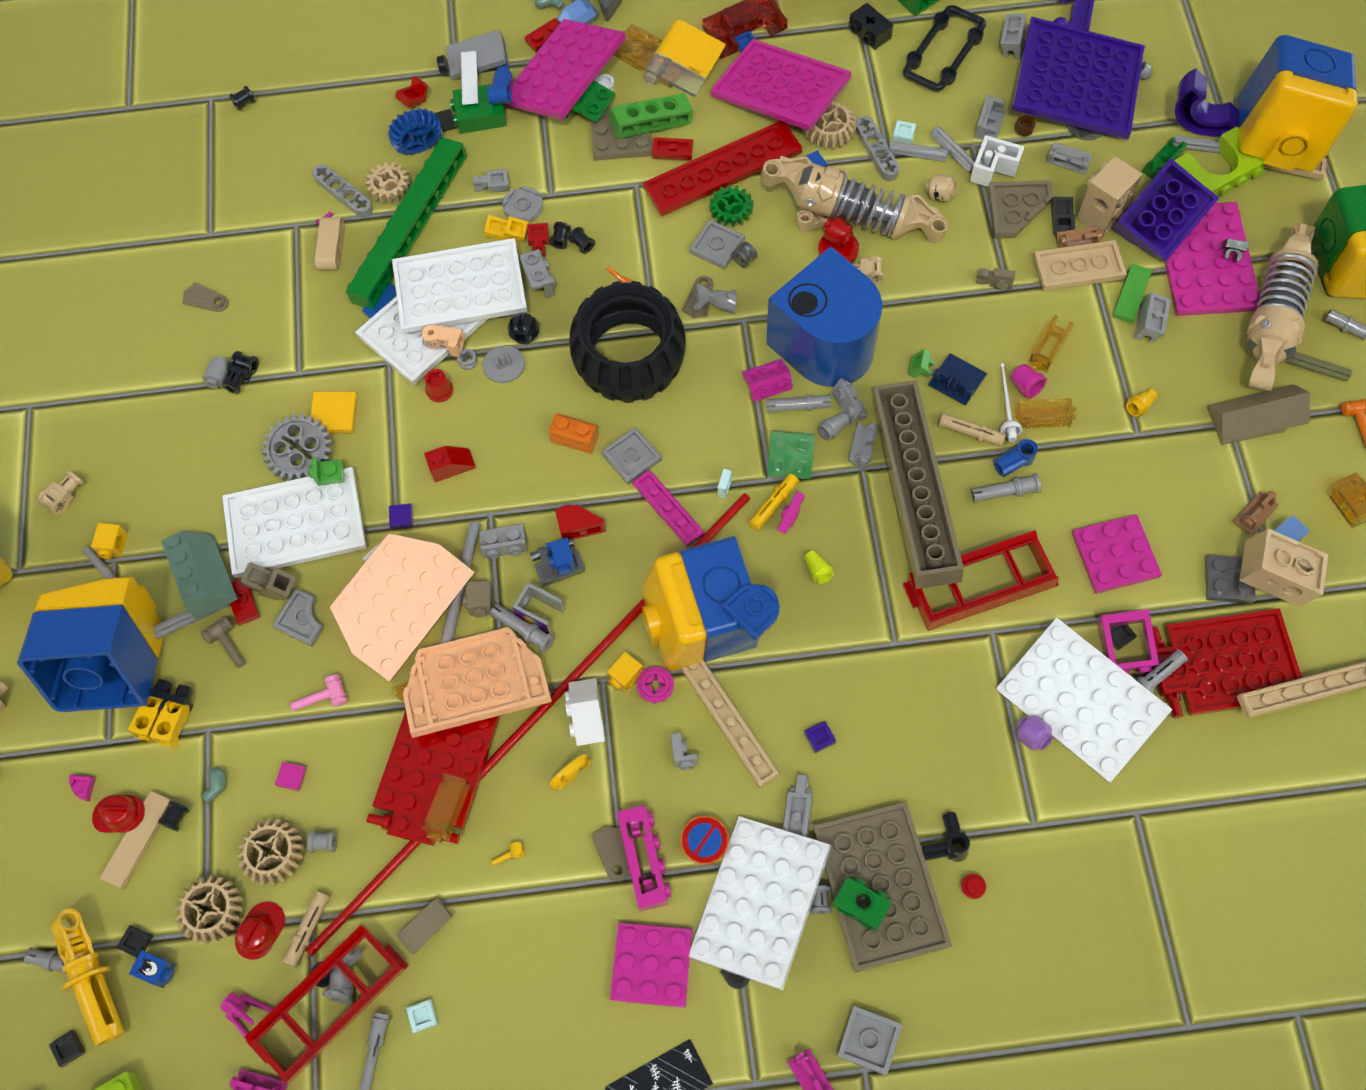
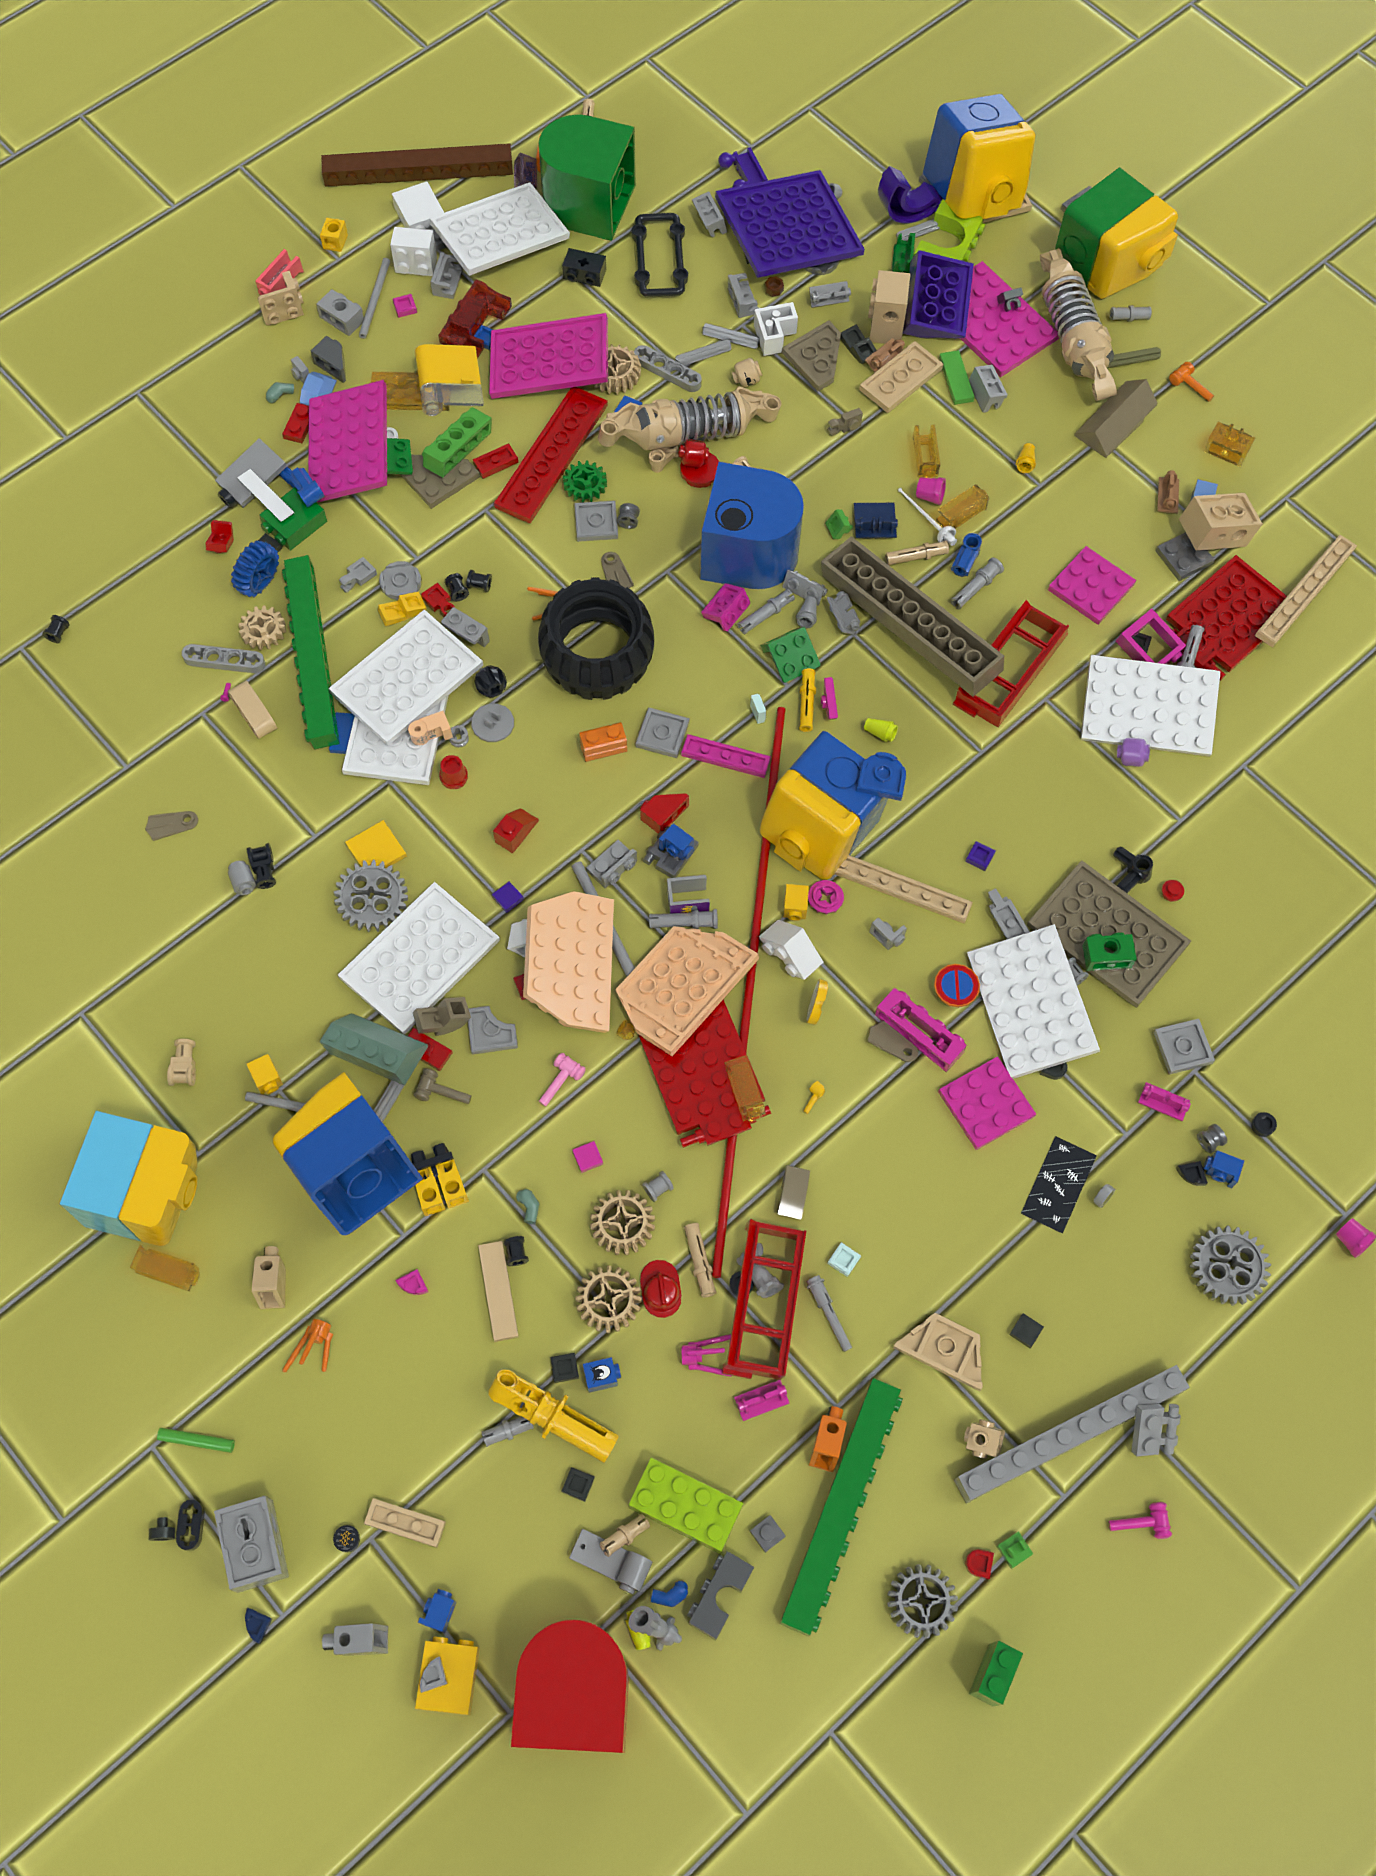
camera: 40 degrees left, 0 degrees up
red piece [92,795,145,833] -> none
bright green bracket [309,457,344,486] -> none
dark tan brick [463,581,493,618] -> none
light grey animal [693,284,737,315] -> none
light aqua tile [892,120,916,144] -> none

